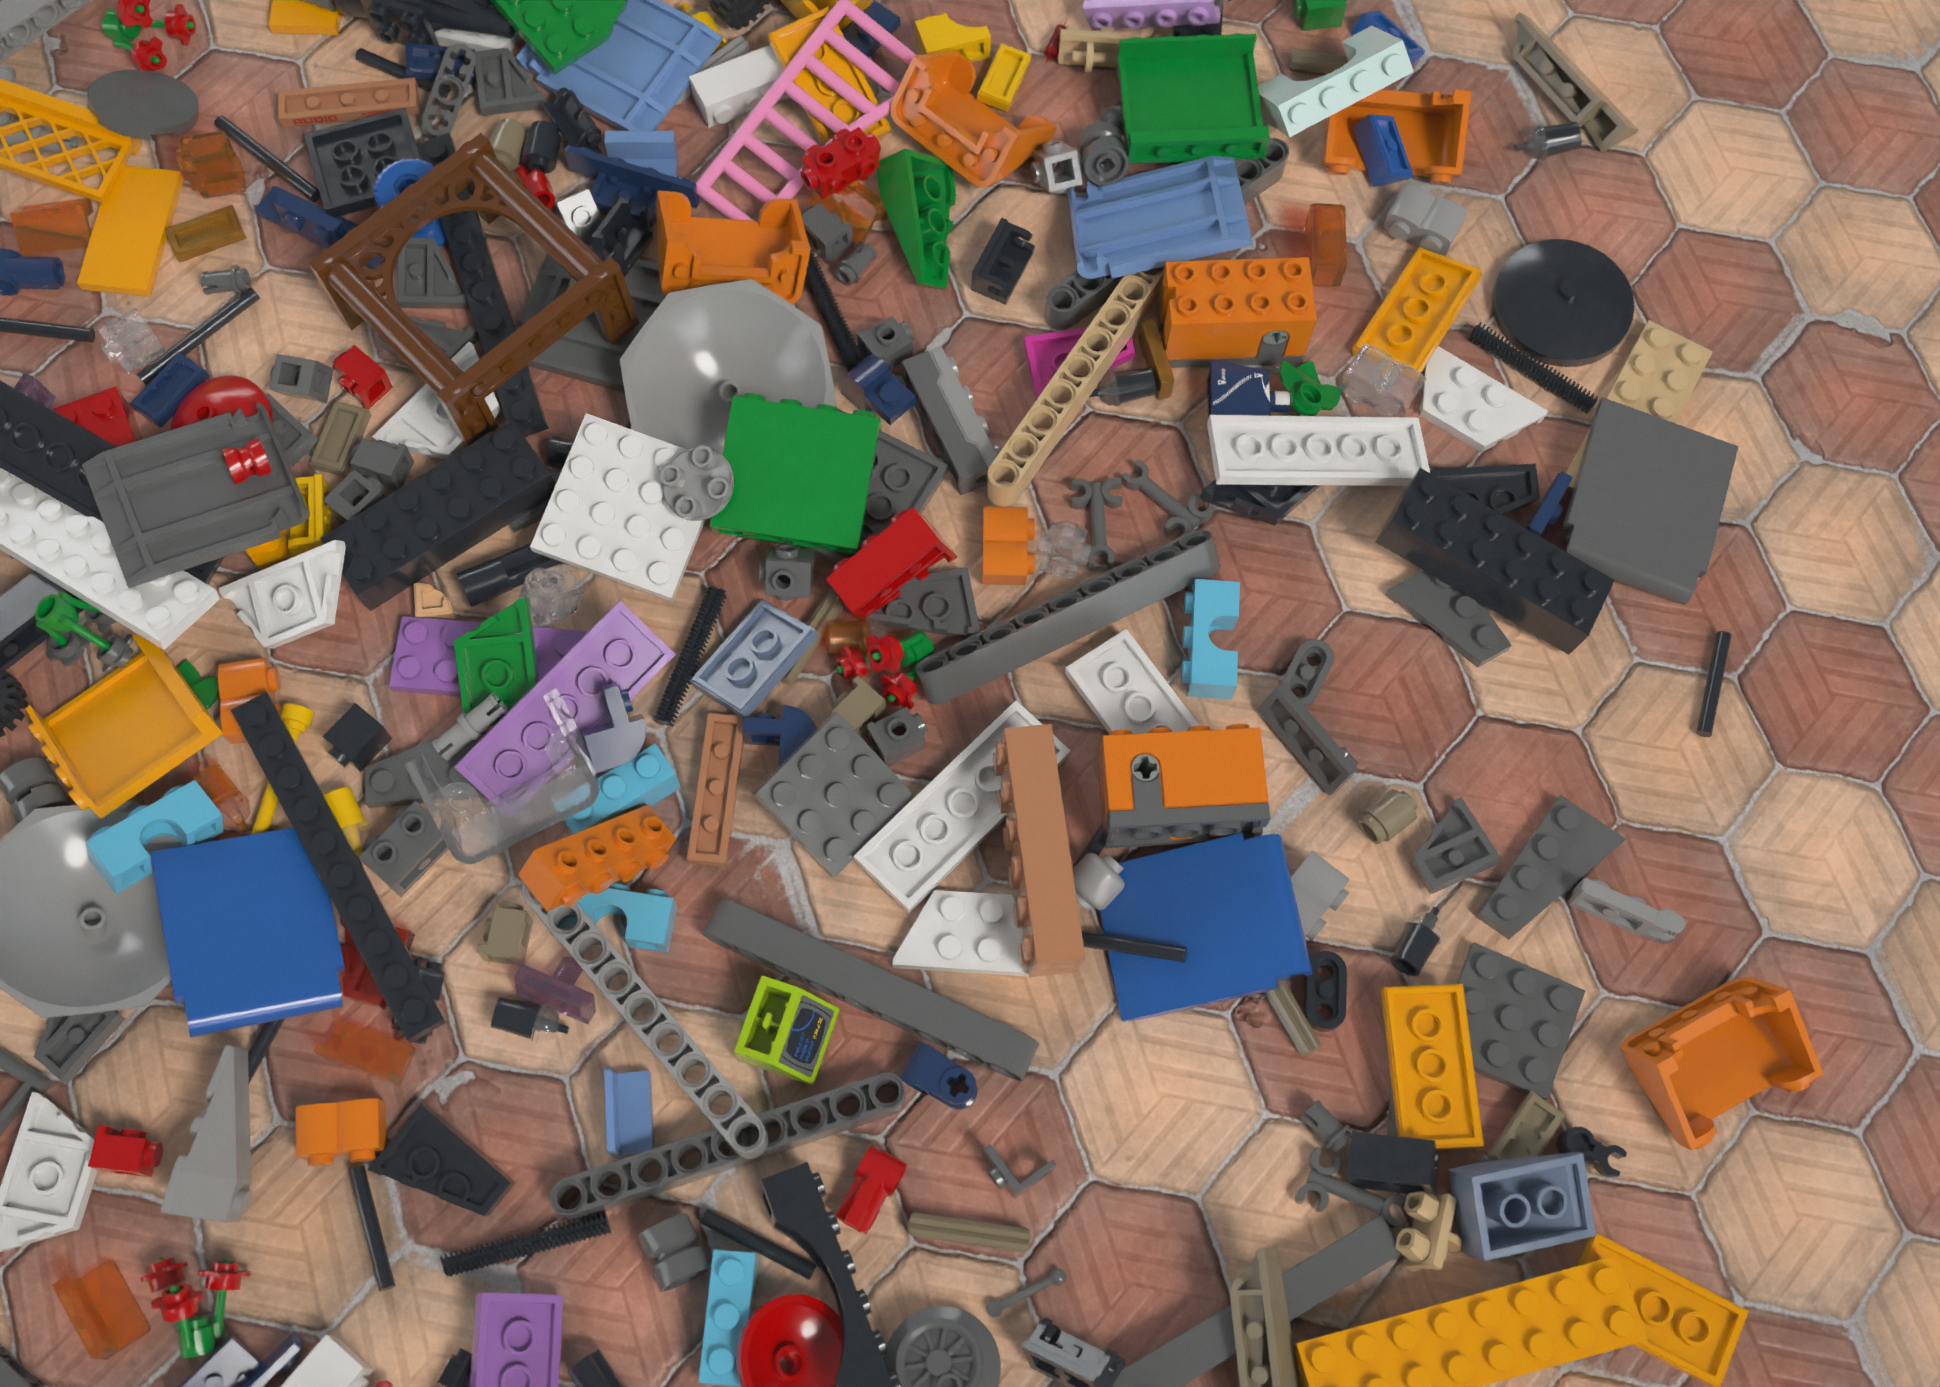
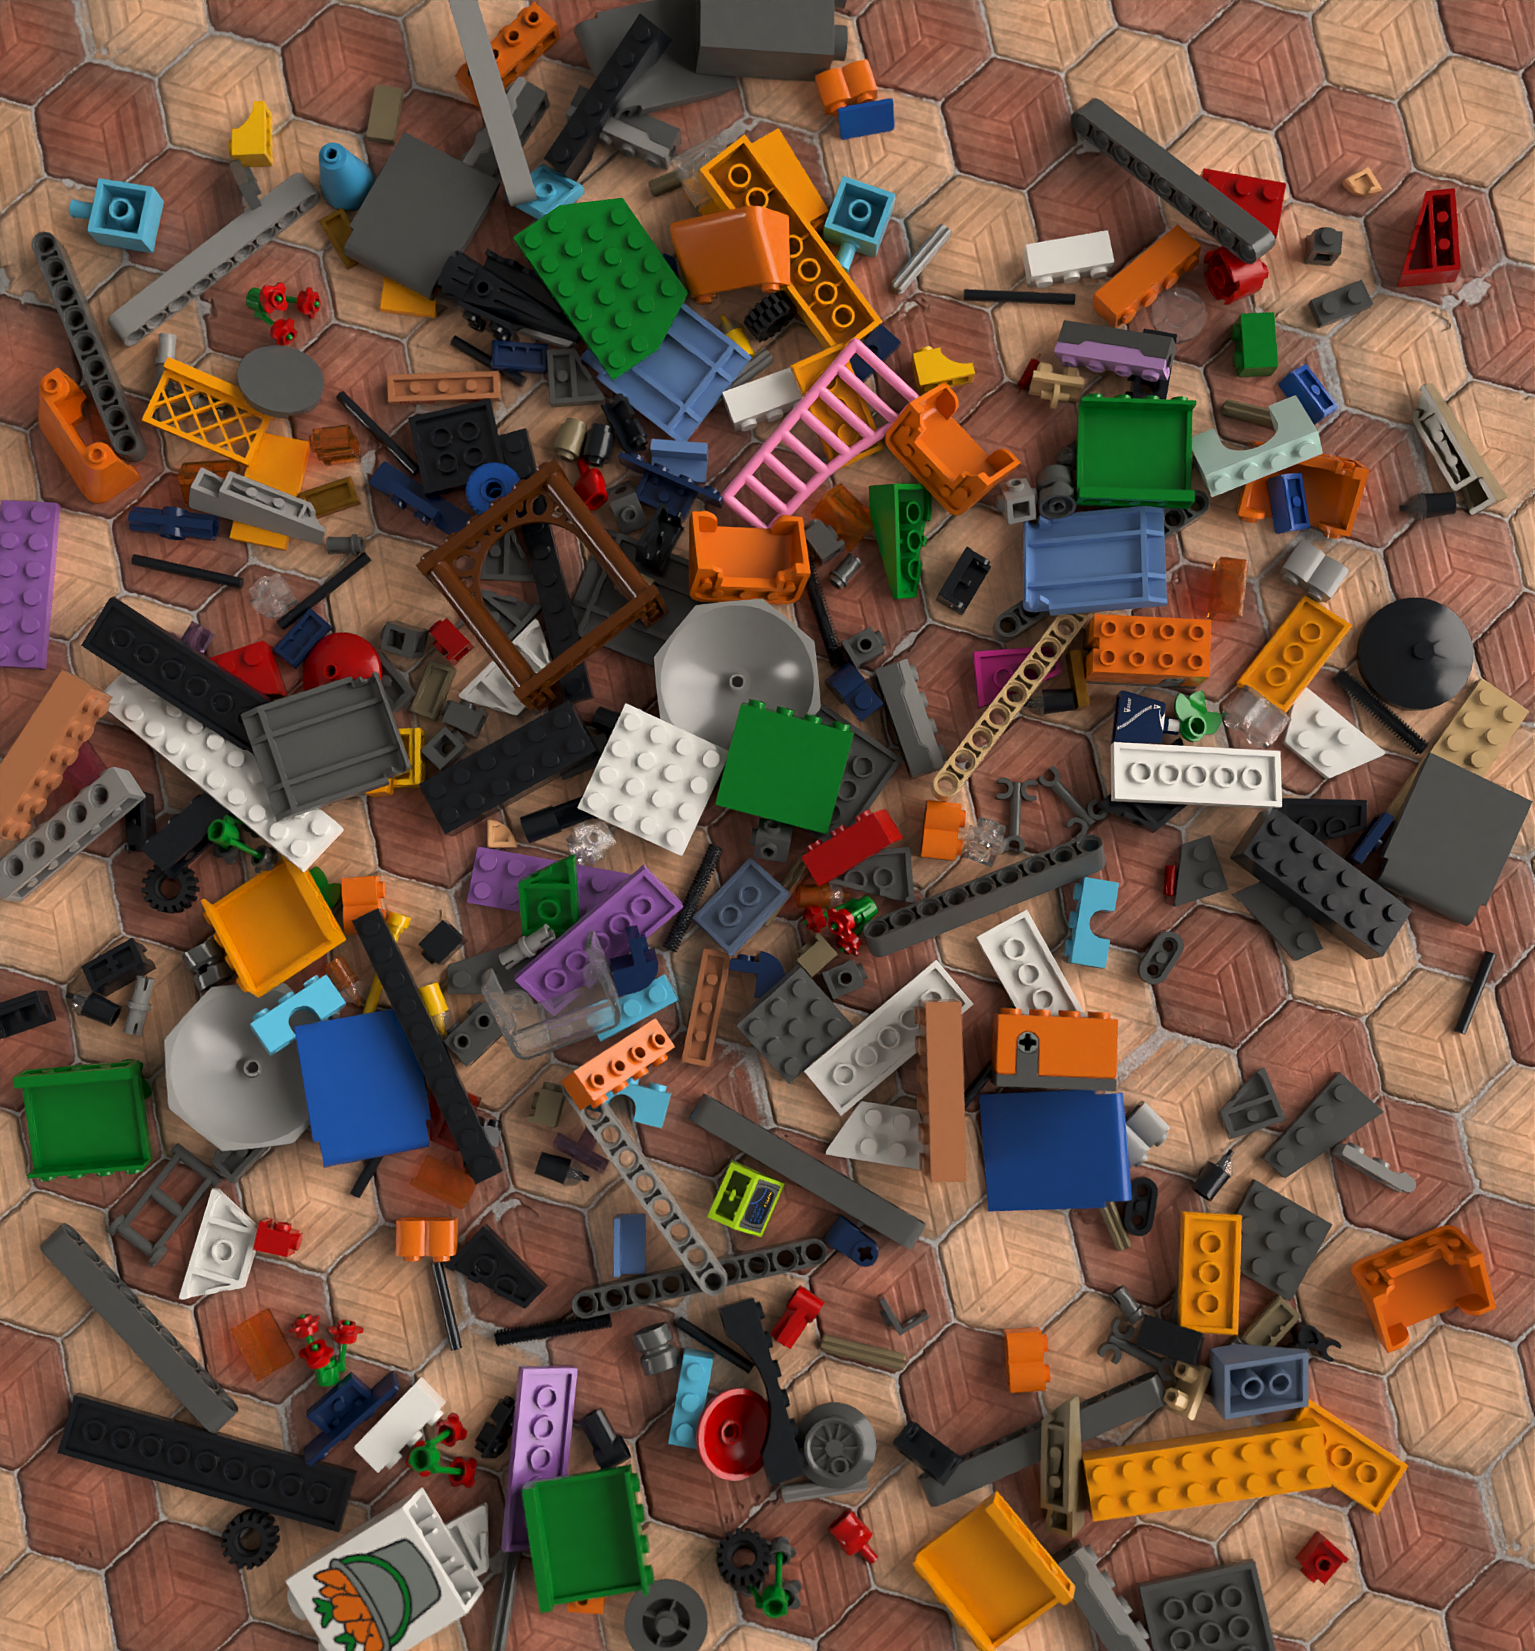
camera: 15 degrees right, 15 degrees up
light grey wedge [160,1045,252,1222] -> none
white wing [219,540,346,649] -> none
red wheel [221,438,272,485] -> none
dark grey beam [421,43,476,139] -> none
light grey dish [660,445,734,521] -> none
red brick [800,127,881,200] -> none
yellow tile [977,43,1032,112] -> none
dark grey hinge [986,1268,1067,1318] -> none
light grey head [1073,853,1125,911] -> none
black bar [1082,931,1187,963] -> none
dark grey hinge [1257,683,1359,796] -> none
dark tan brick [1358,789,1417,844] -> none
none -> light grey wedge [189,467,326,545]
none -> orange brick [1003,1327,1050,1393]
none -> red piece [1163,856,1176,904]
none -> dark grey wing [1173,835,1229,907]

